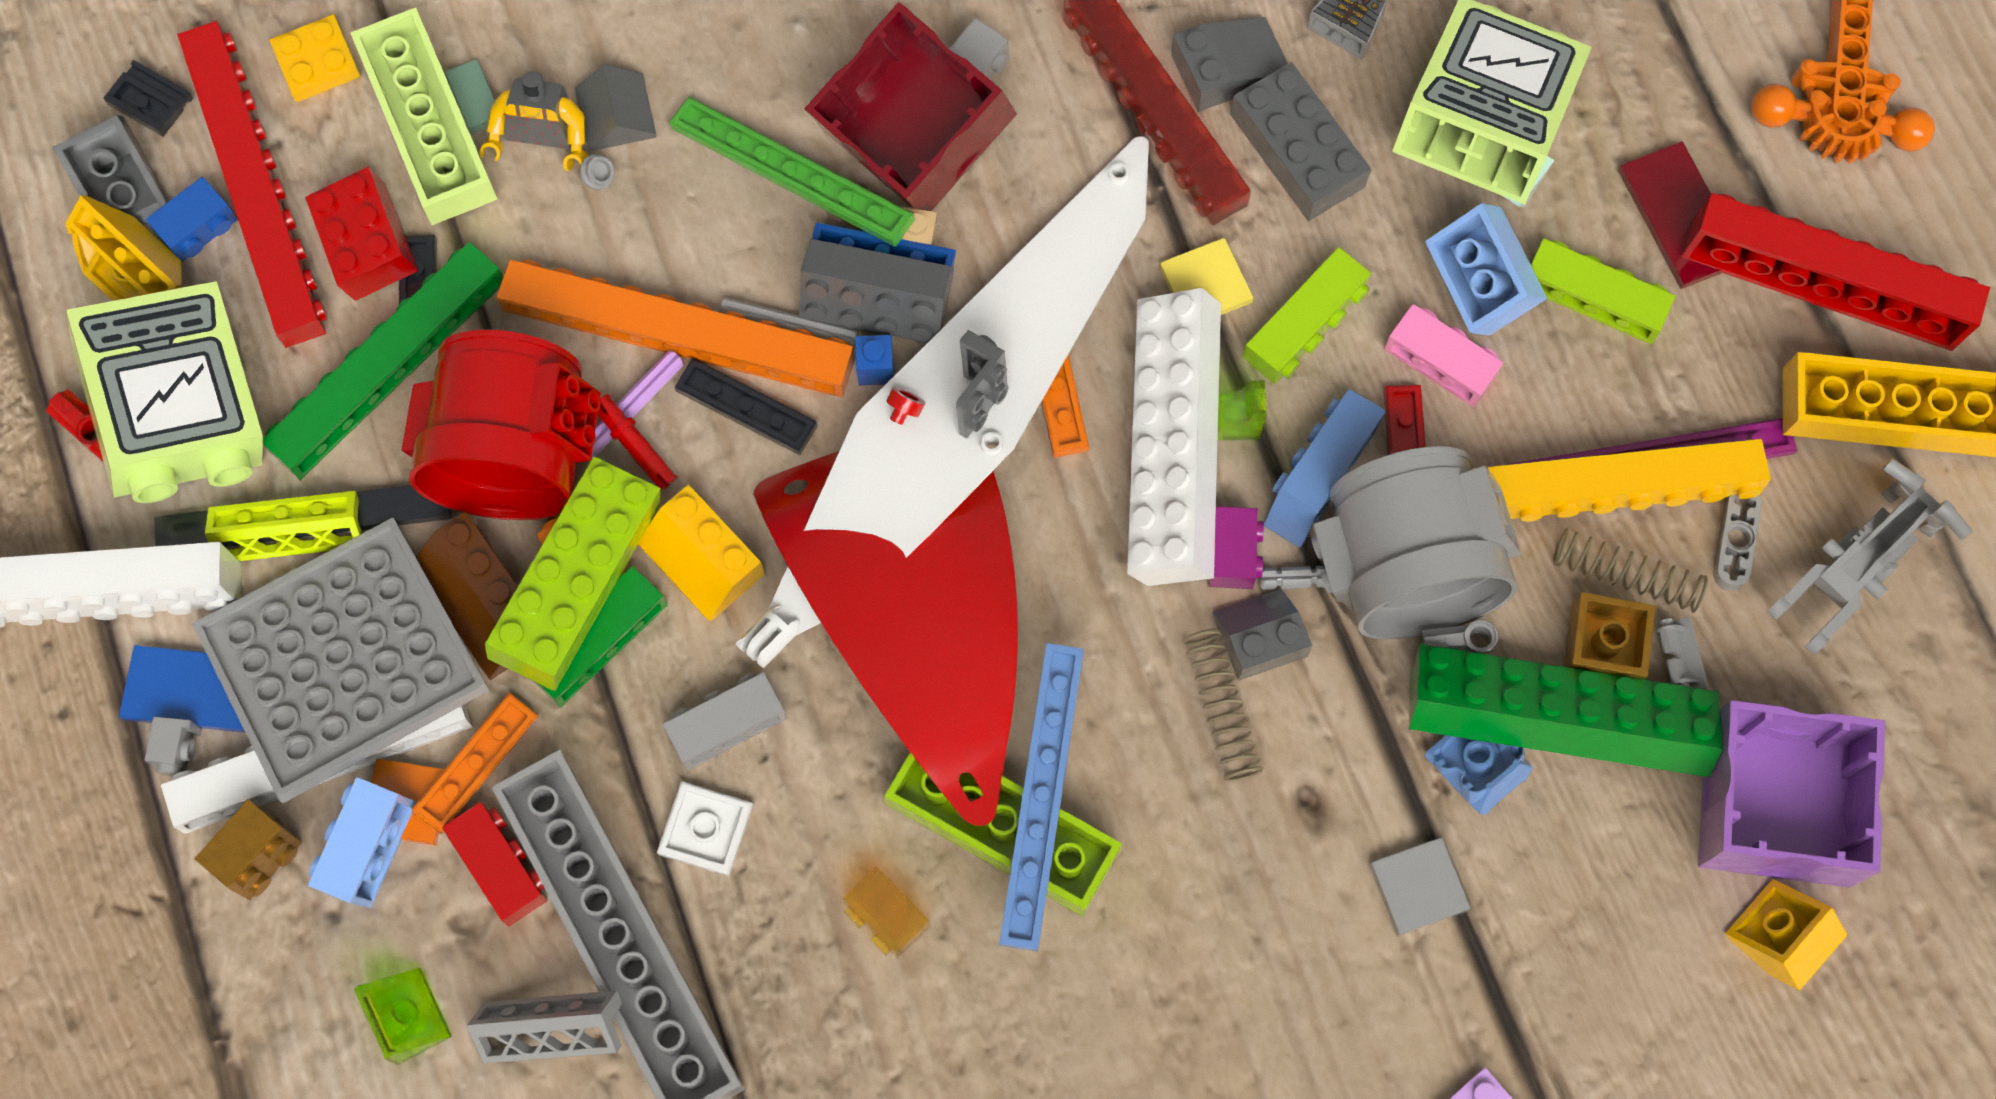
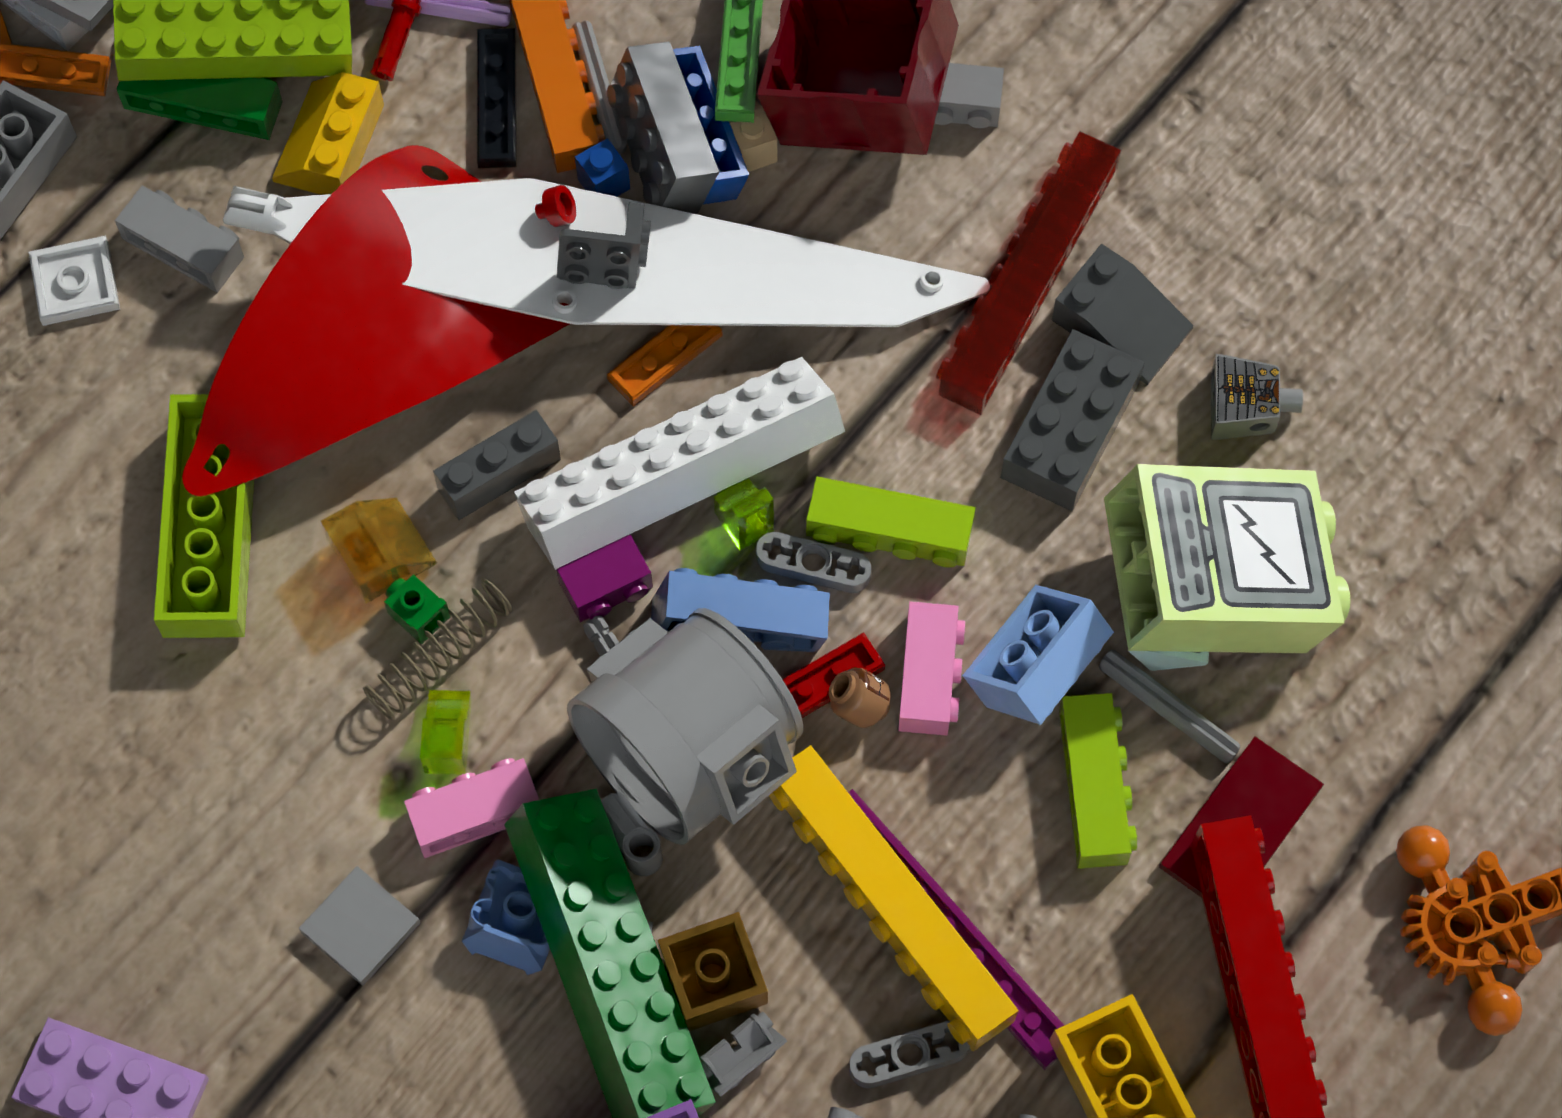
camera: 60 degrees right, 5 degrees down
clear yellow brick [843,866,930,959] -> none
medium blue plate [999,643,1084,952] -> none
light yellow tile [1159,238,1254,315] -> none
dark grey slope [1212,588,1313,681] -> none
dark tan piece [1553,528,1708,613] -> none
none -> clear yellow slope [320,498,437,604]
none -> green brick [384,574,451,645]
none -> bright pink brick [404,758,539,859]
none -> clear neon green arch [420,690,471,775]
none -> dark grey brick [433,410,561,520]
none -> light grey beam [756,532,871,593]
none -> medium nougat head [829,667,891,728]
none -> light grey axle [1099,650,1240,763]

